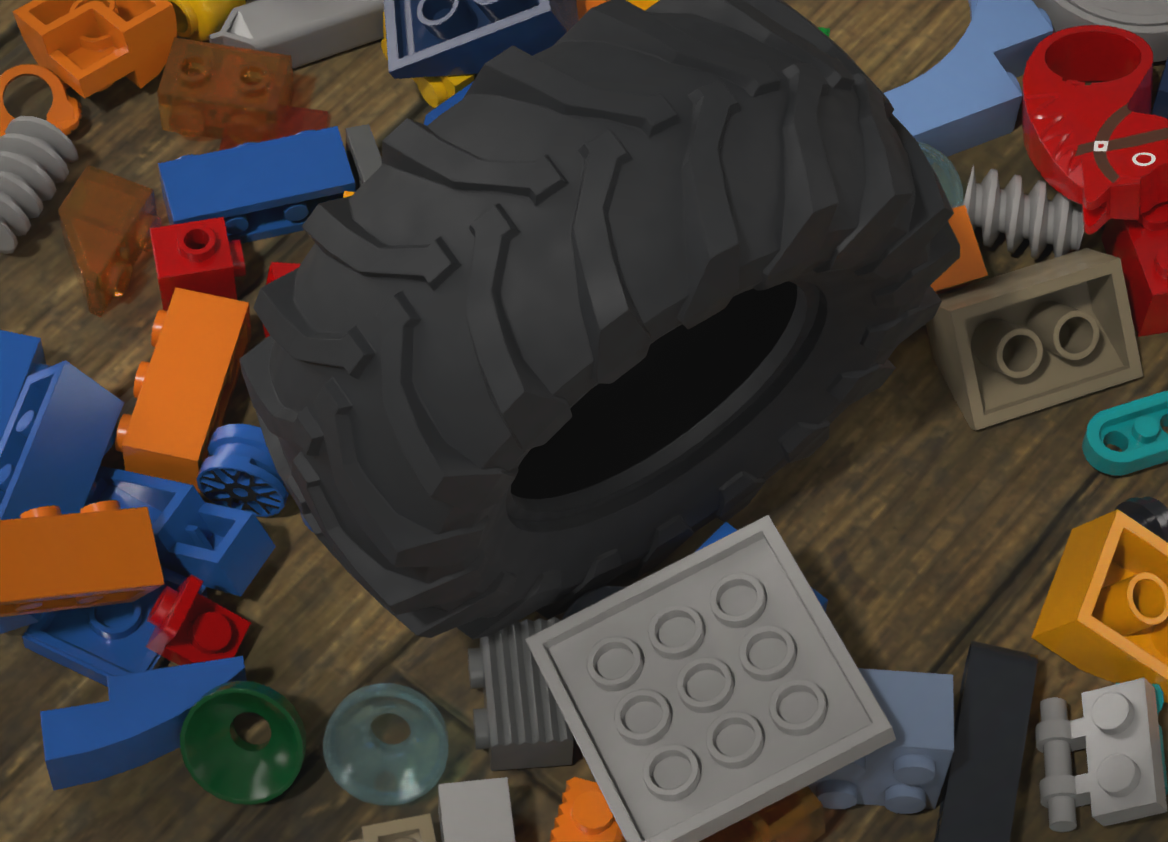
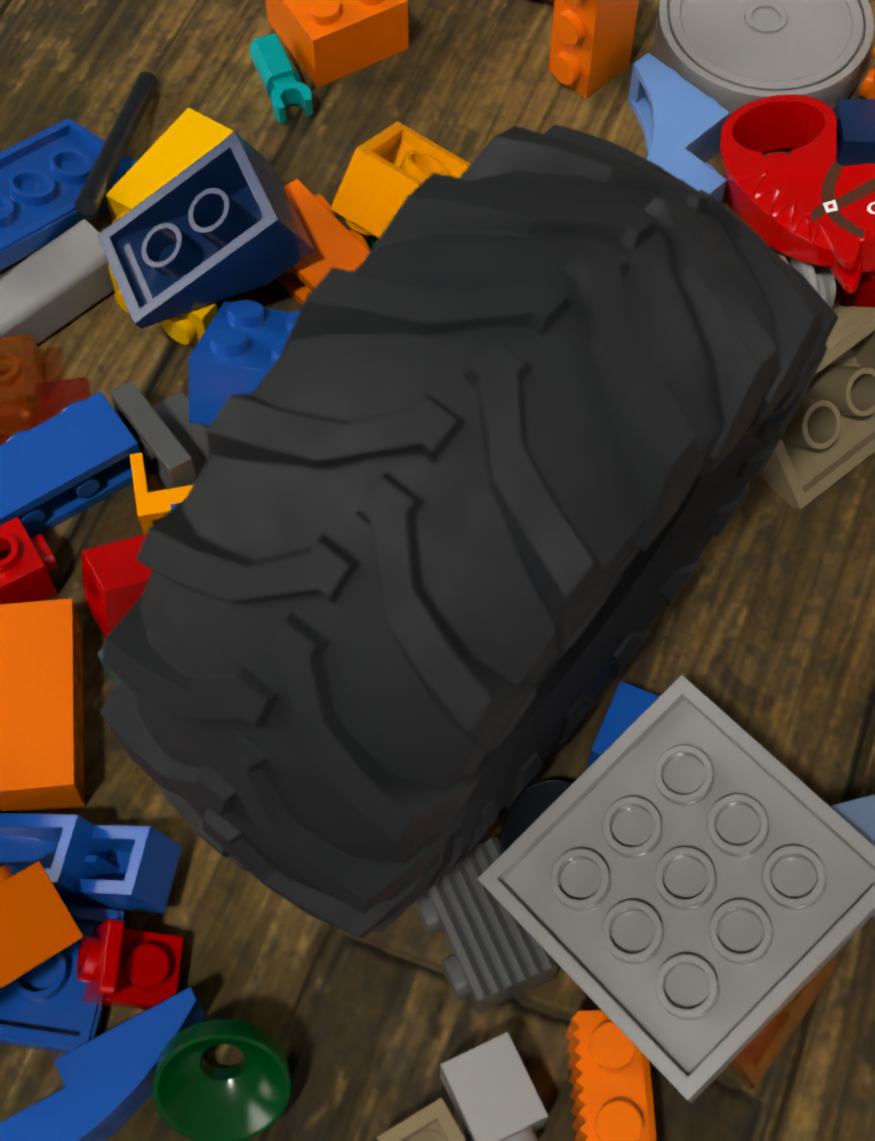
camera: 15 degrees left, 5 degrees up
blue wheel [197,424,289,517] -> none
clear light blue piece [323,683,449,805] -> none

